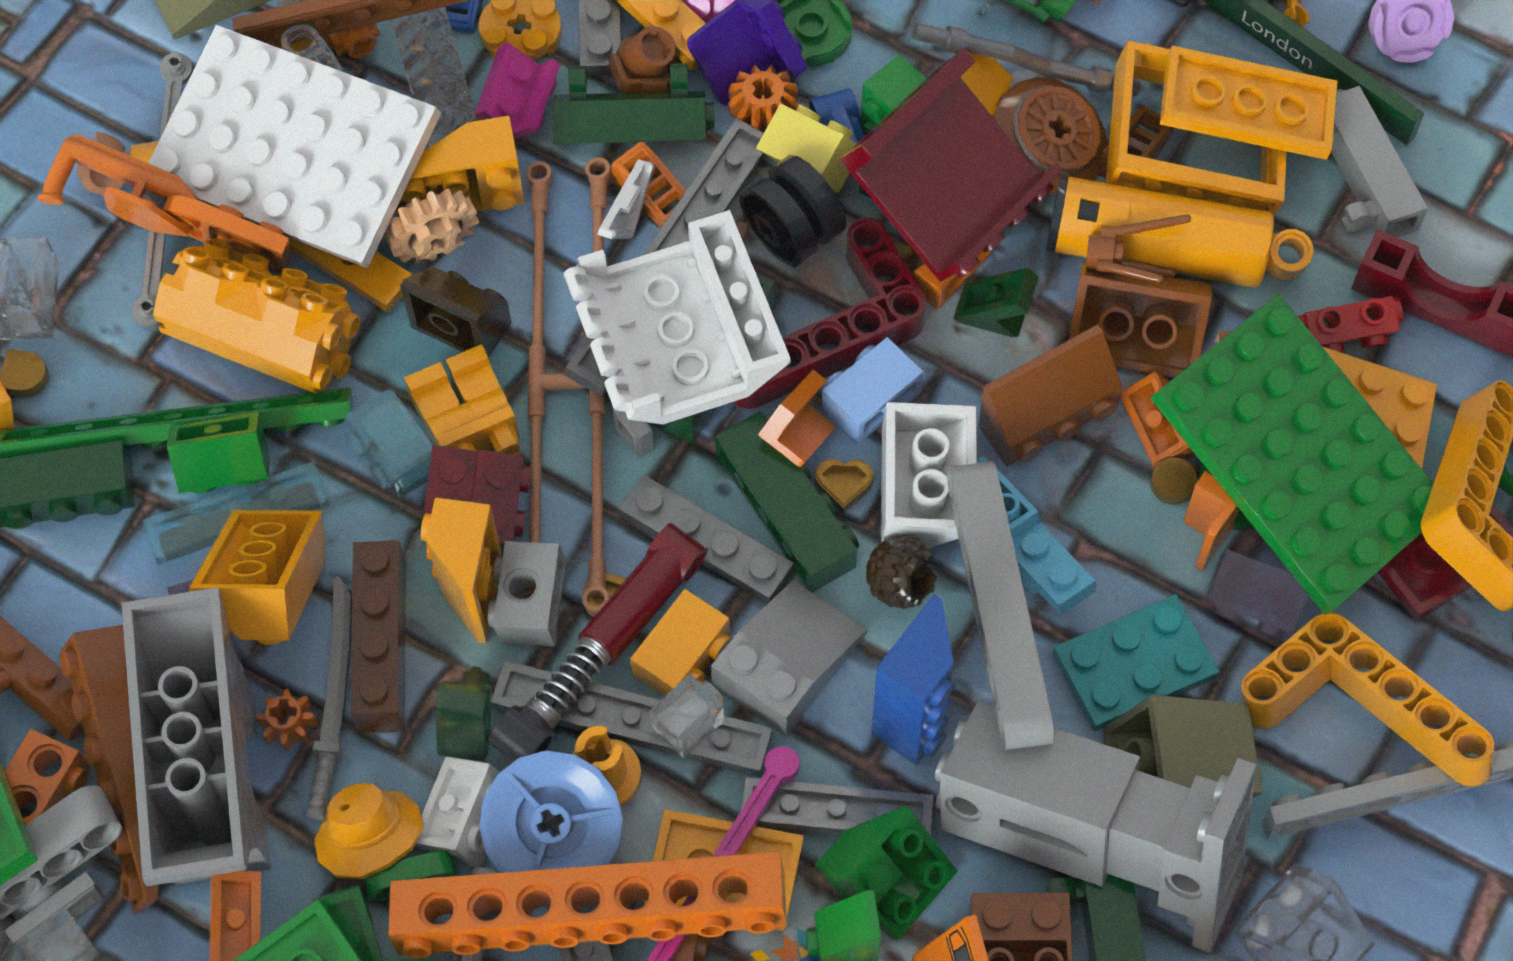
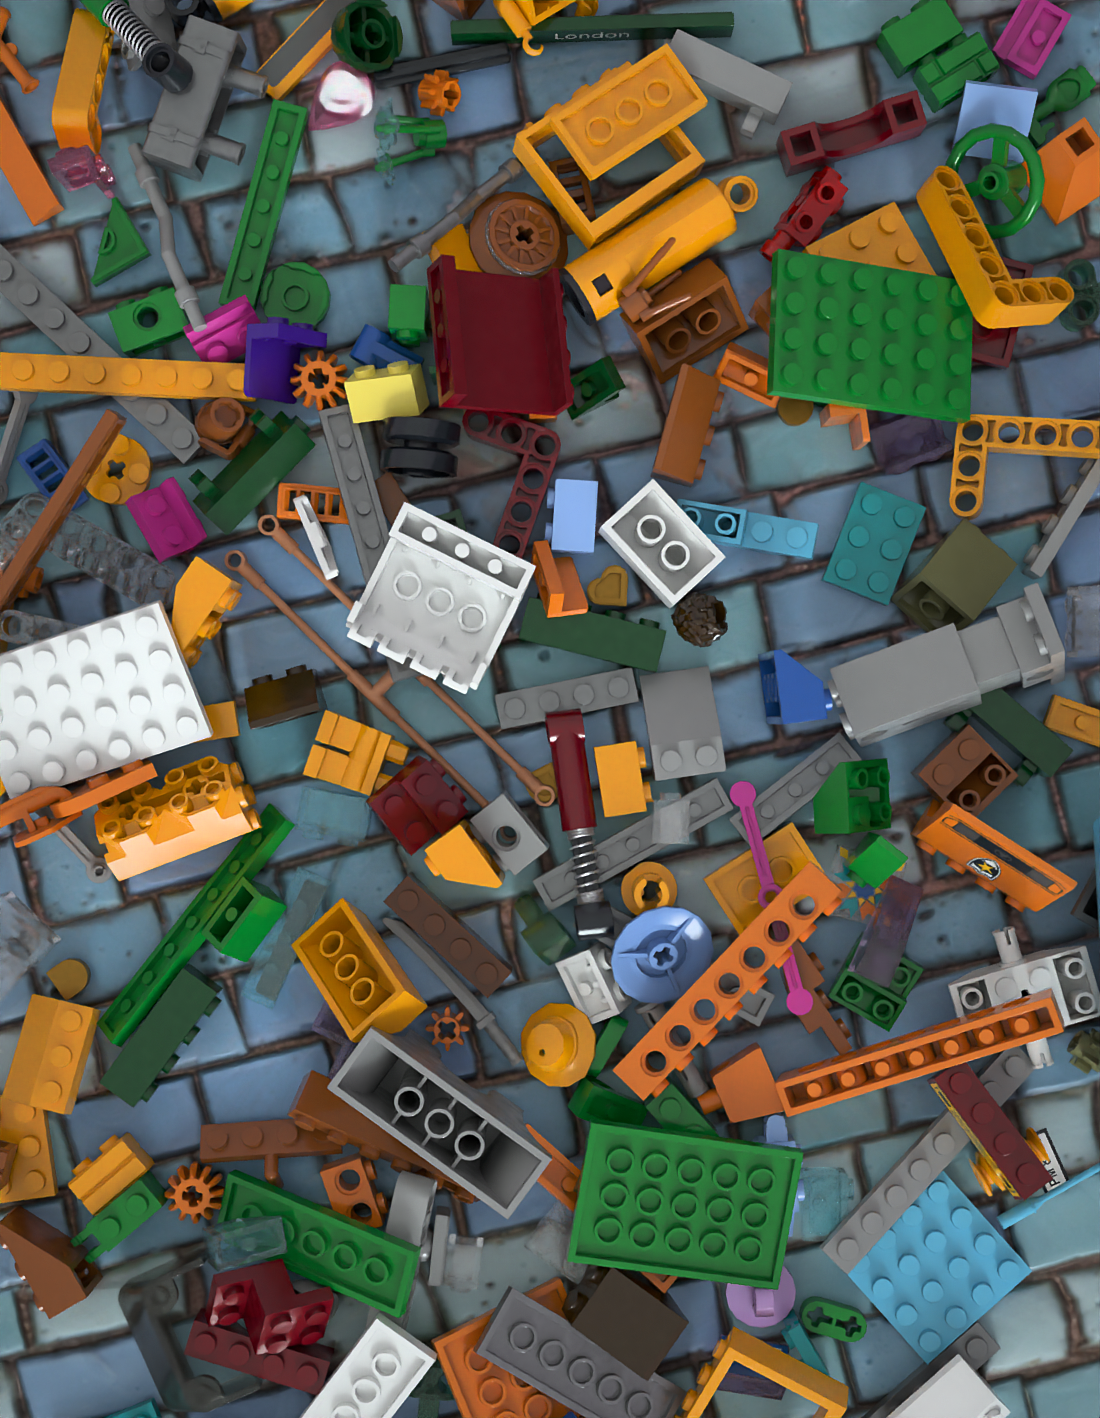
camera: 45 degrees left, 25 degrees up
light nougat gear [384,189,479,264] -> none
light grey beam [947,461,1054,750] -> none

